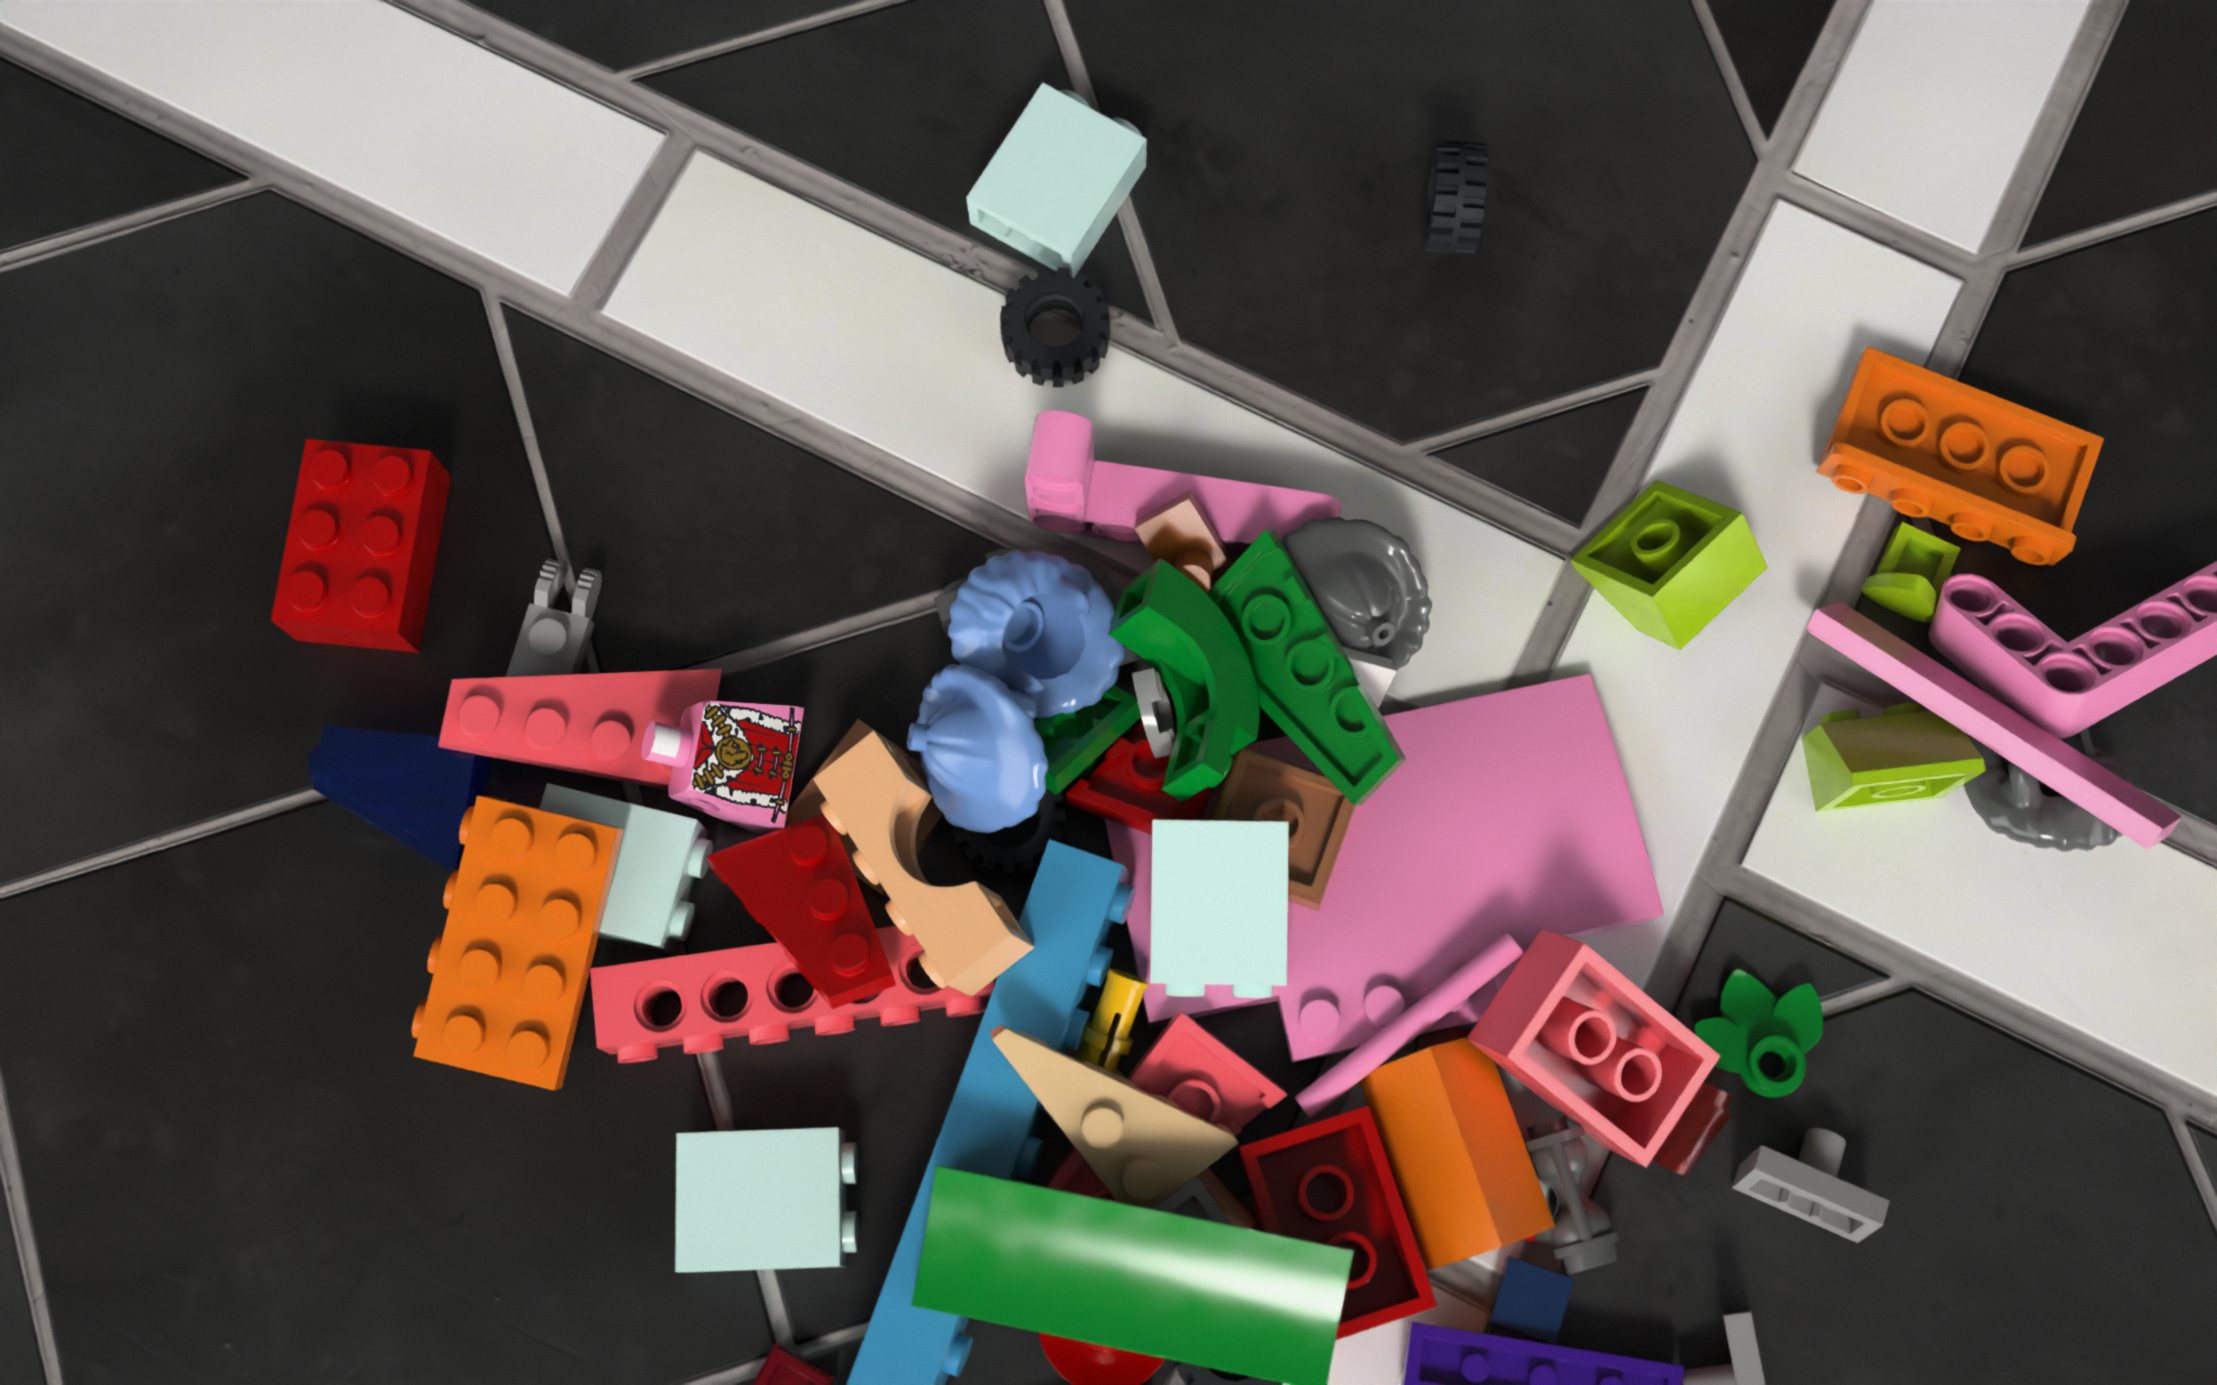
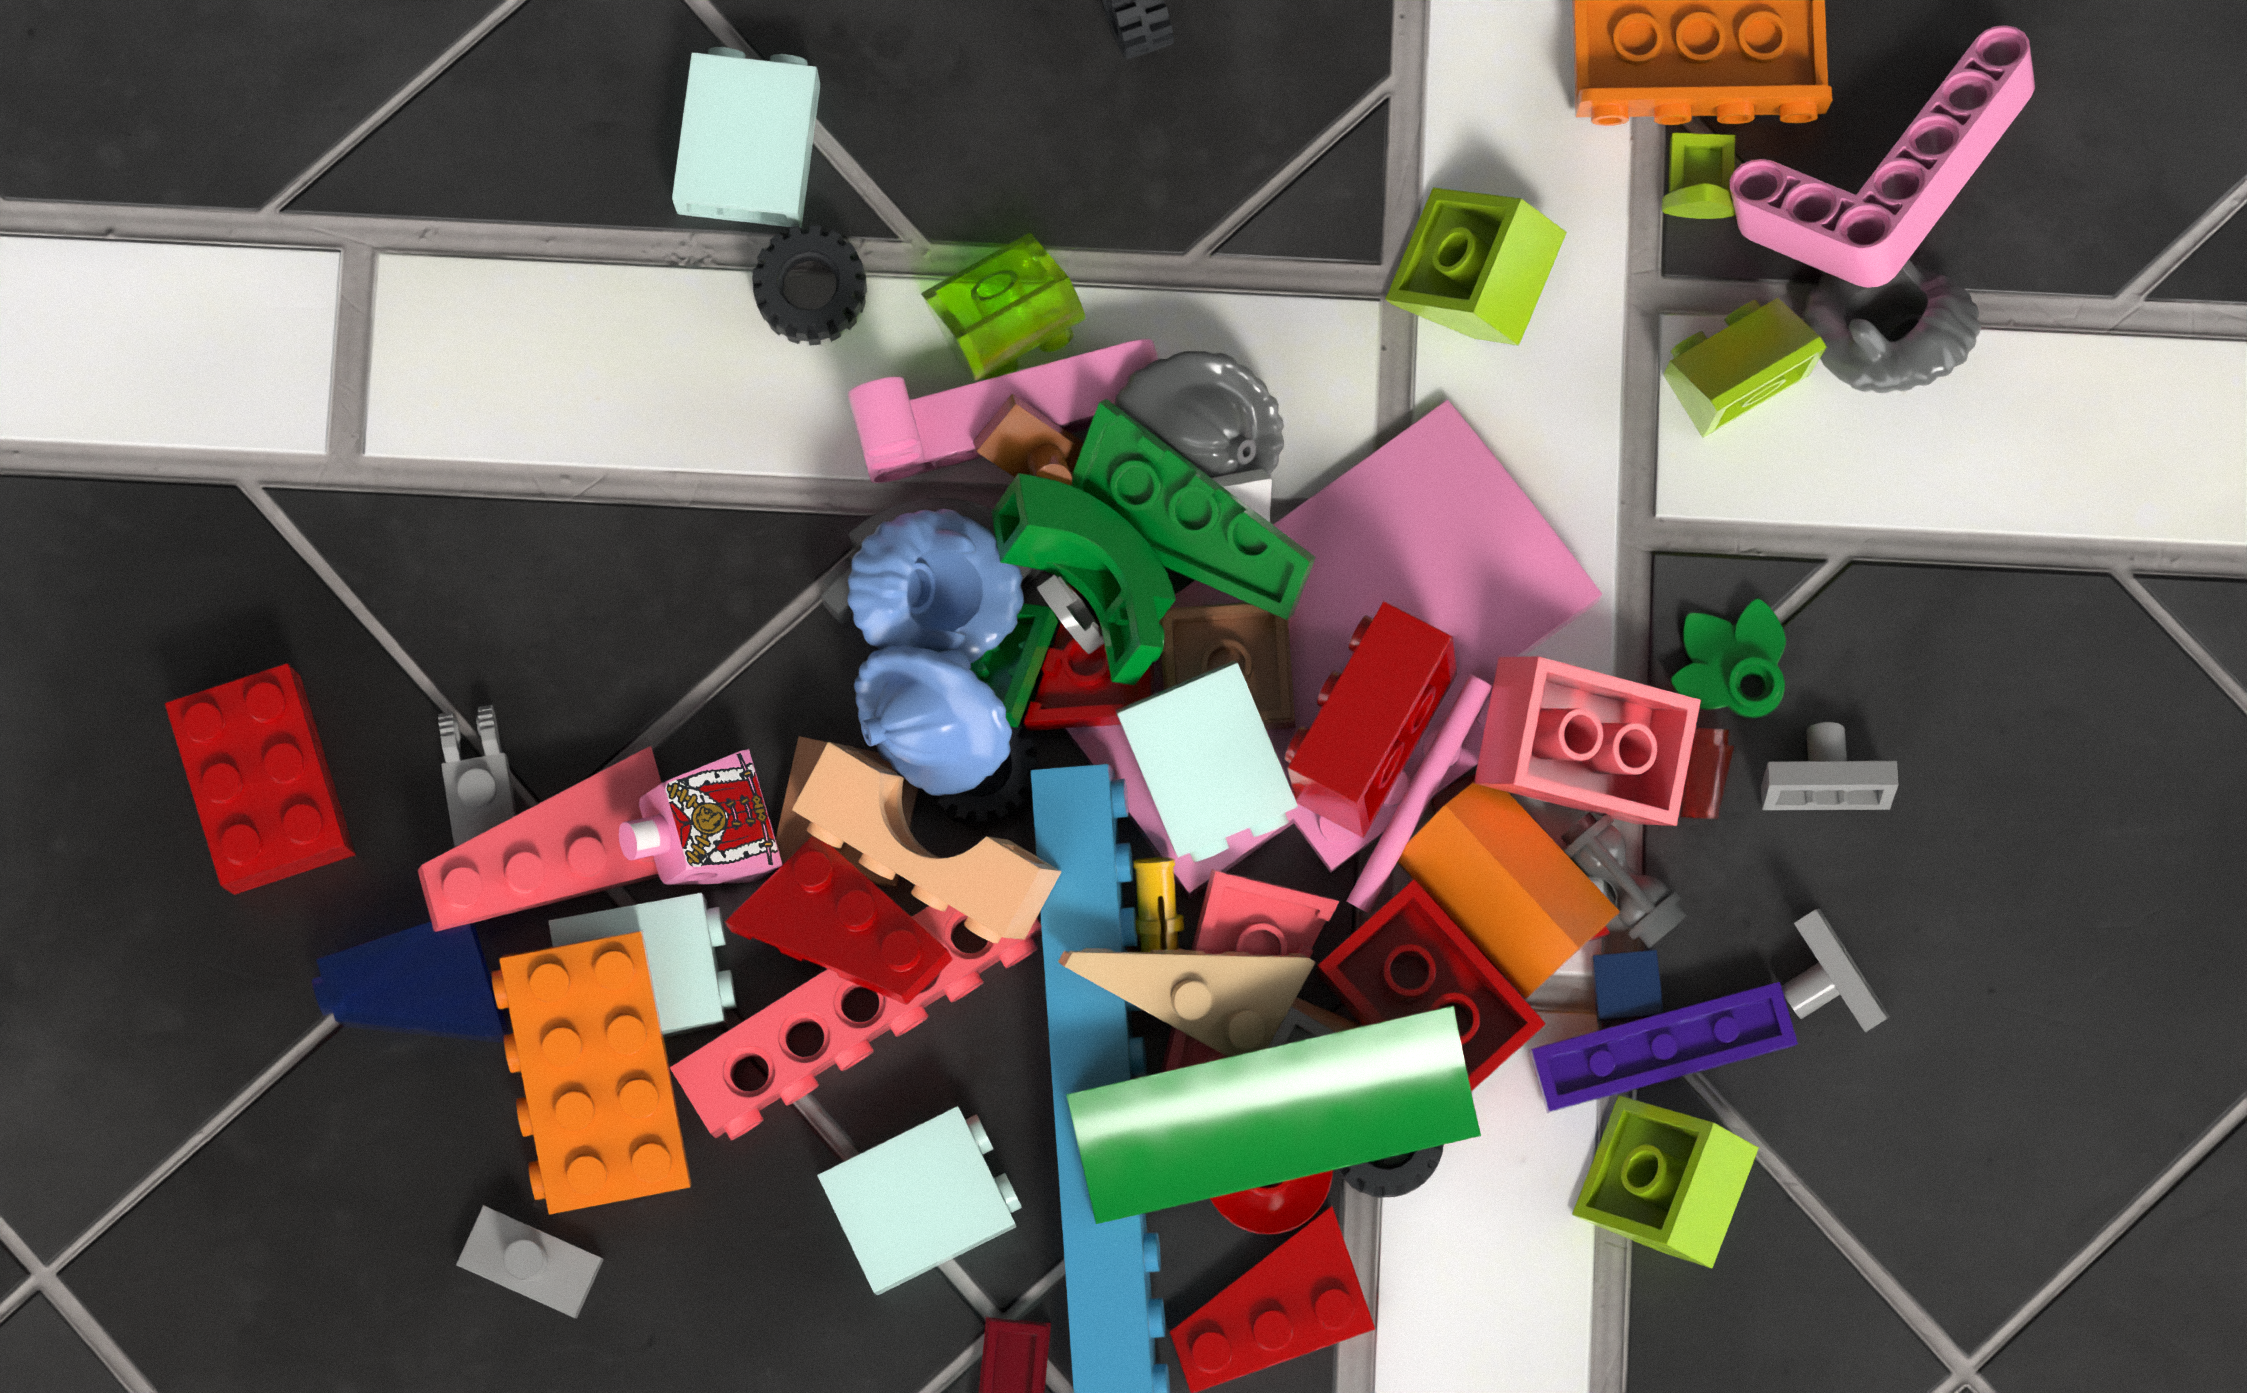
camera: 25 degrees left, 5 degrees up
bright pink tile [1806,602,2182,848] -> none
none -> light grey tile [456,1205,604,1319]
none -> clear neon green brick [921,233,1086,382]
none -> red brick [1285,601,1457,838]

